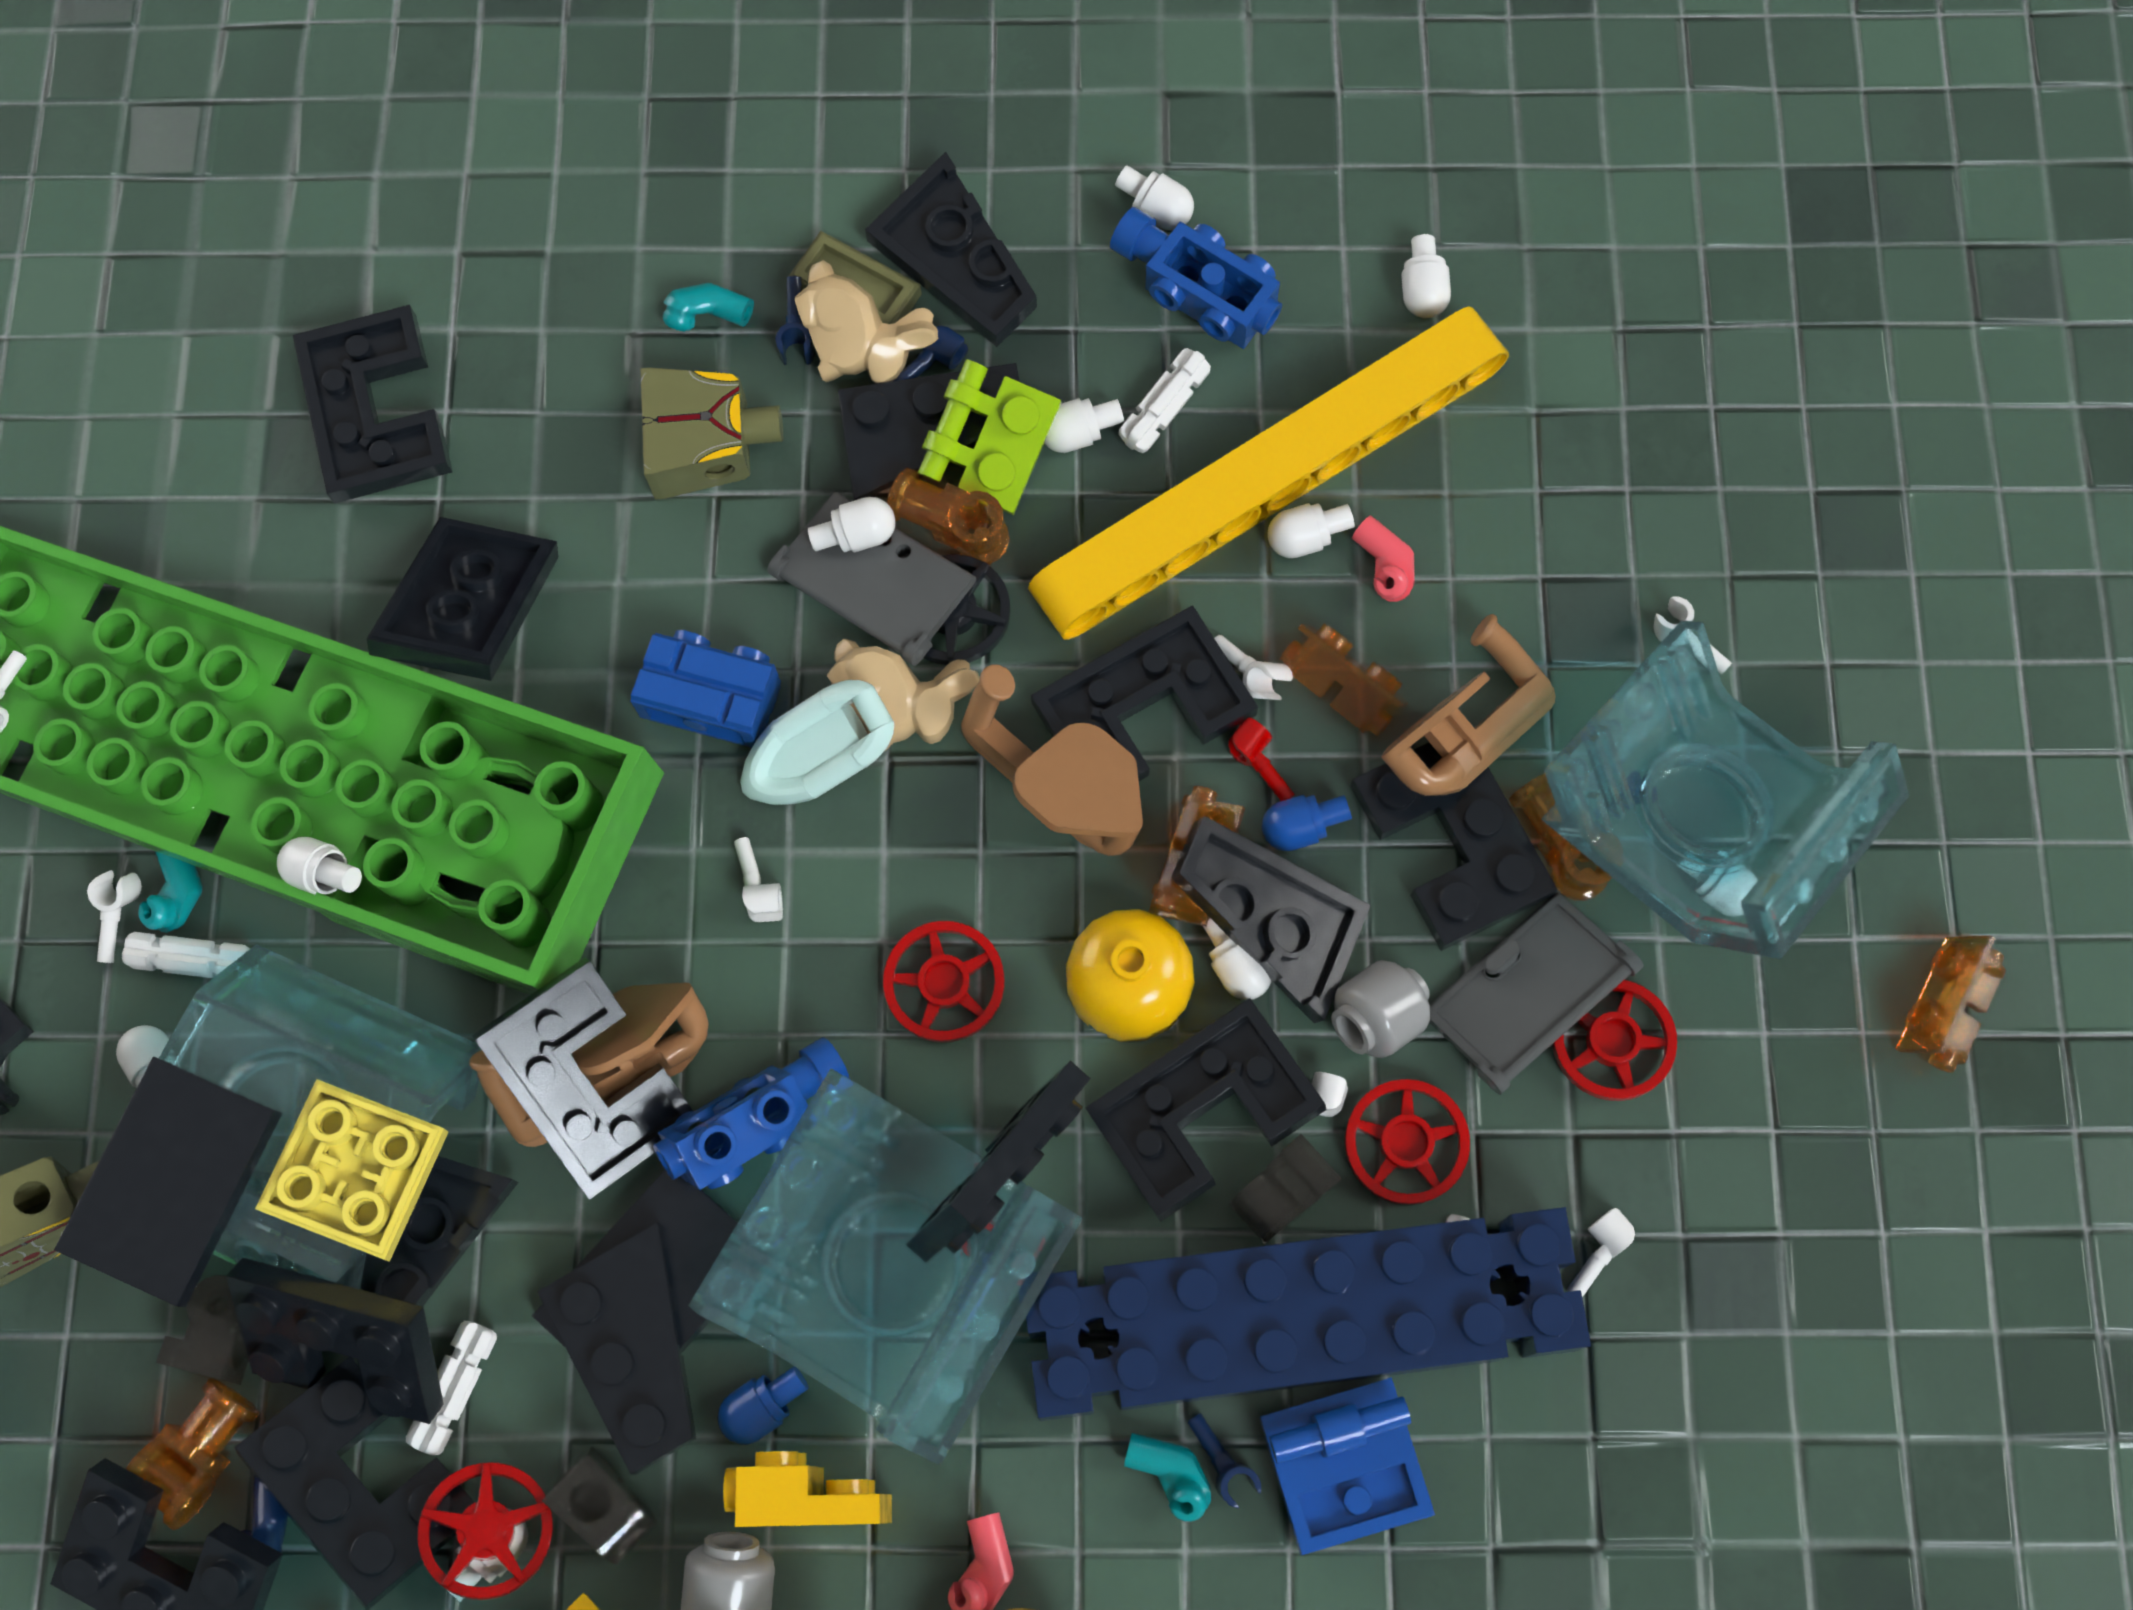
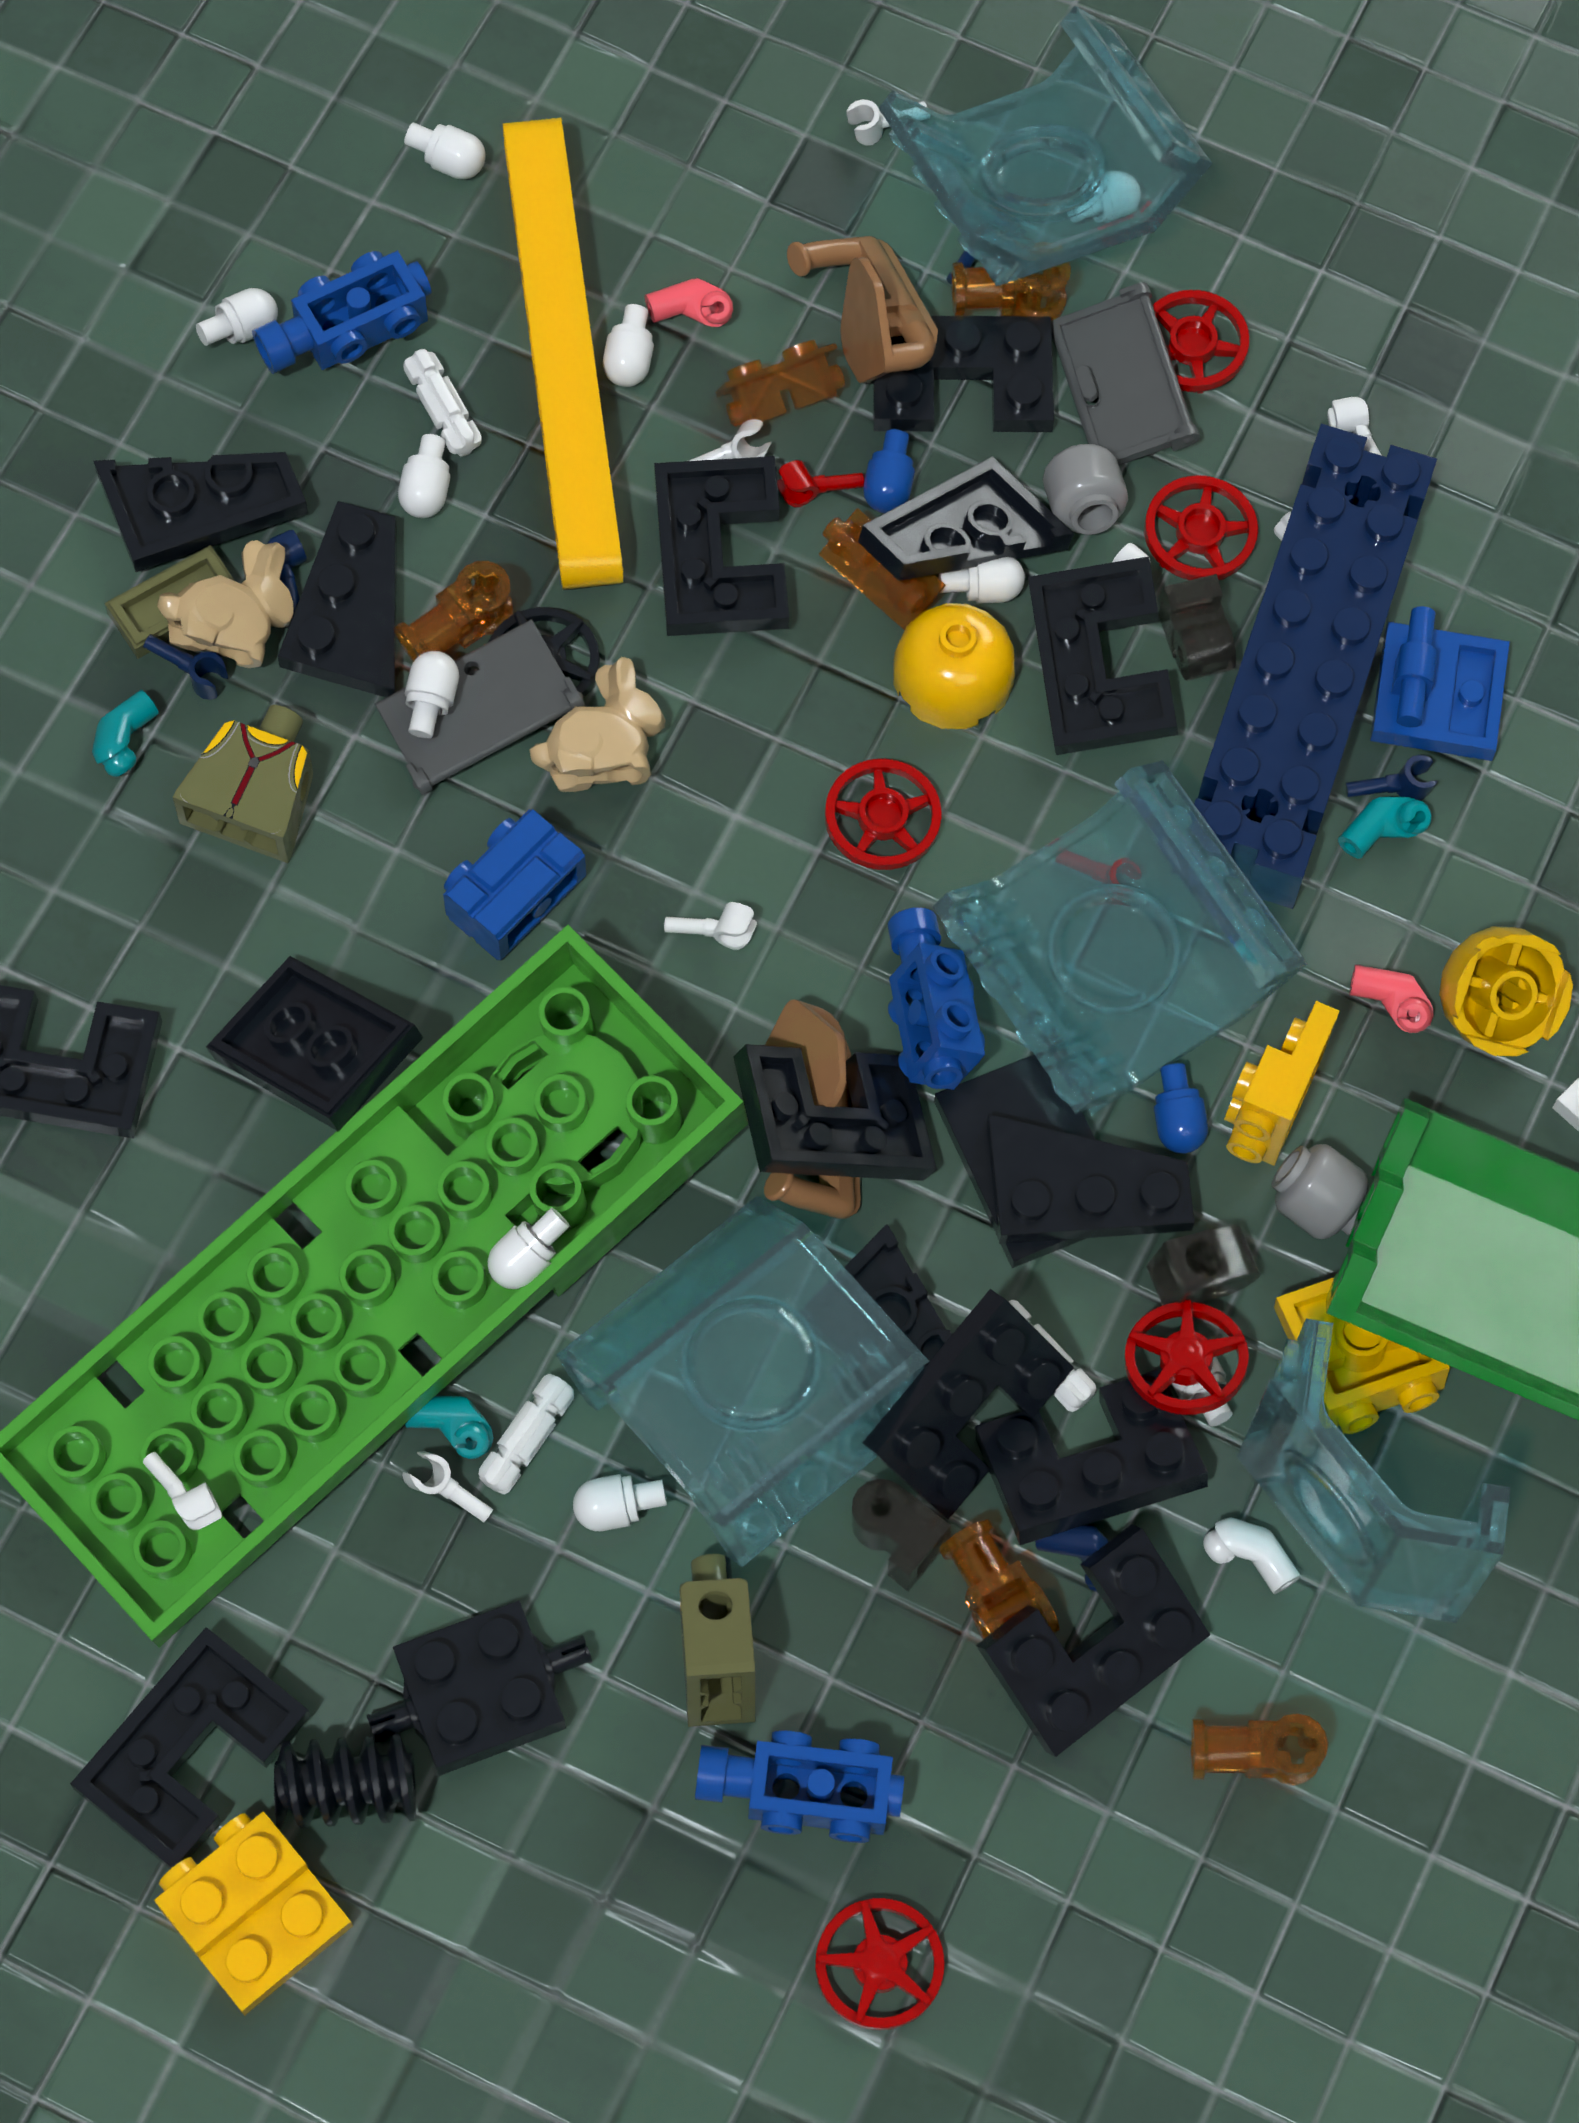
camera: 70 degrees left, 5 degrees down
black tile [54,1057,283,1307] -> none
light yellow tile [255,1079,448,1262] -> none
light aqua piece [740,680,895,805] -> none
black plate [906,1060,1091,1263] -> none
lime plate [918,359,1061,516] -> none
medium nougat piece [961,664,1143,856] -> none
clear orange hinge [1896,935,2006,1073] -> none

